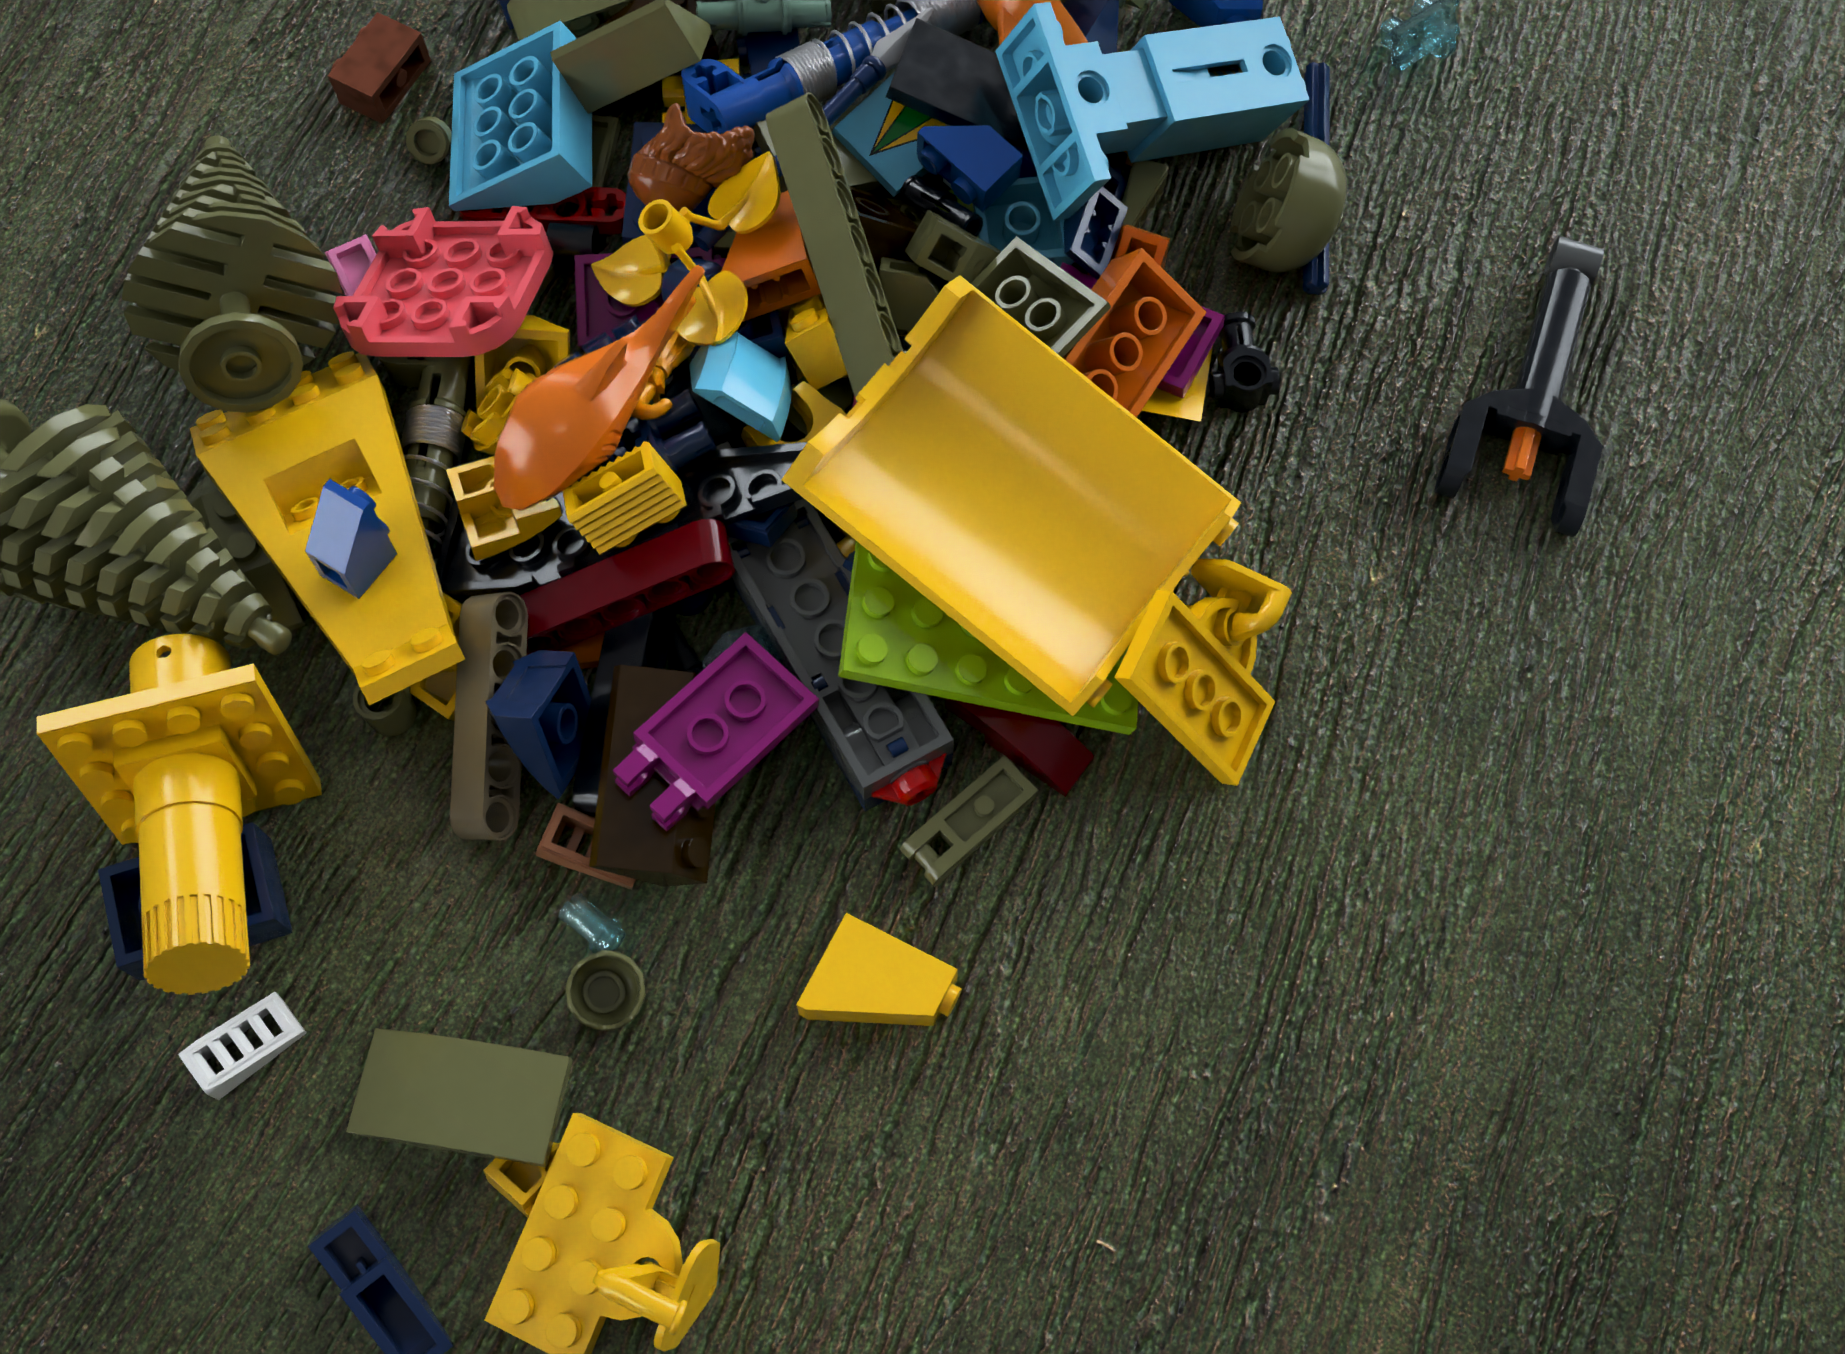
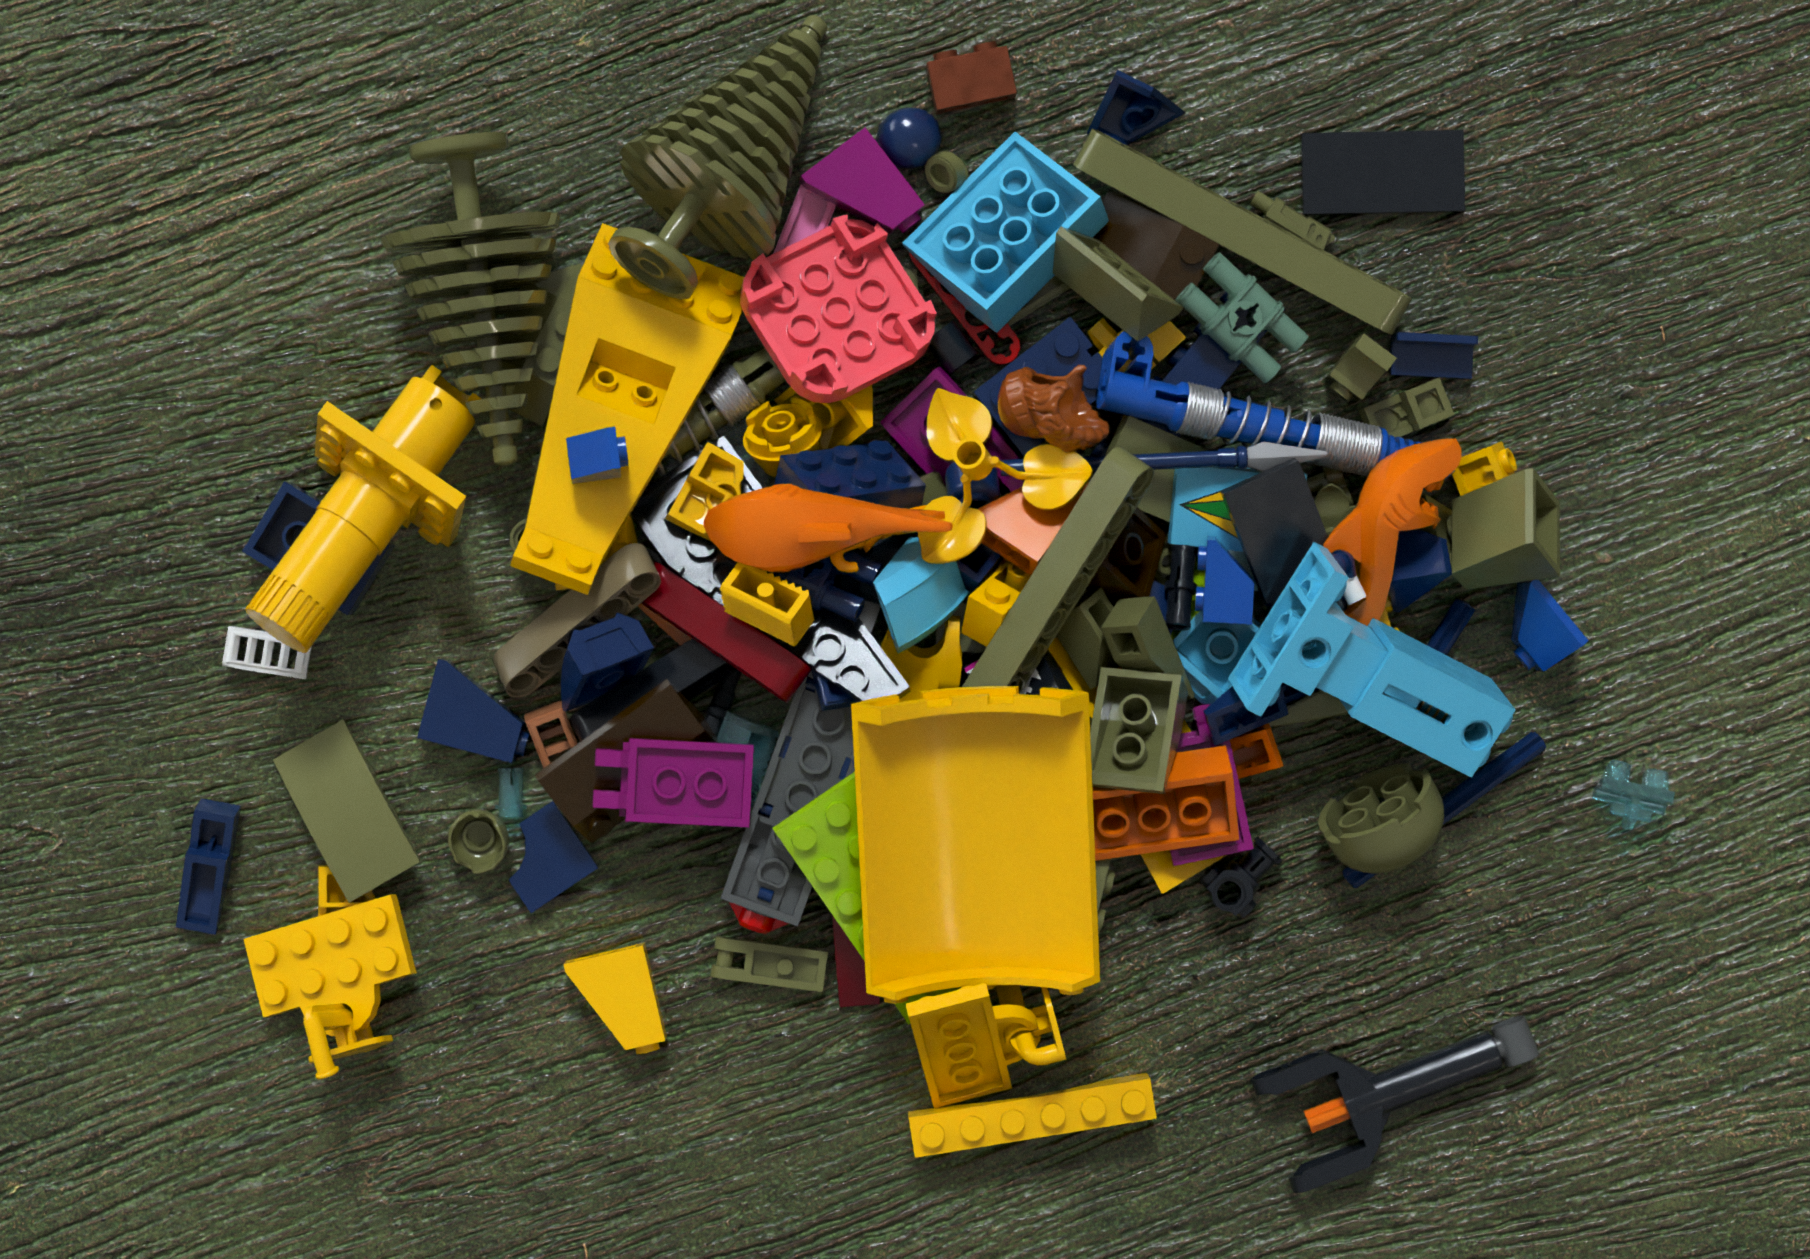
camera: 40 degrees right, 20 degrees up
none -> dark blue slope [417,659,530,763]
none -> dark blue tile [509,801,599,913]
none -> magenta slope [799,127,925,235]
none -> dark blue hair [876,107,942,169]
none -> yellow arch [908,1073,1157,1158]

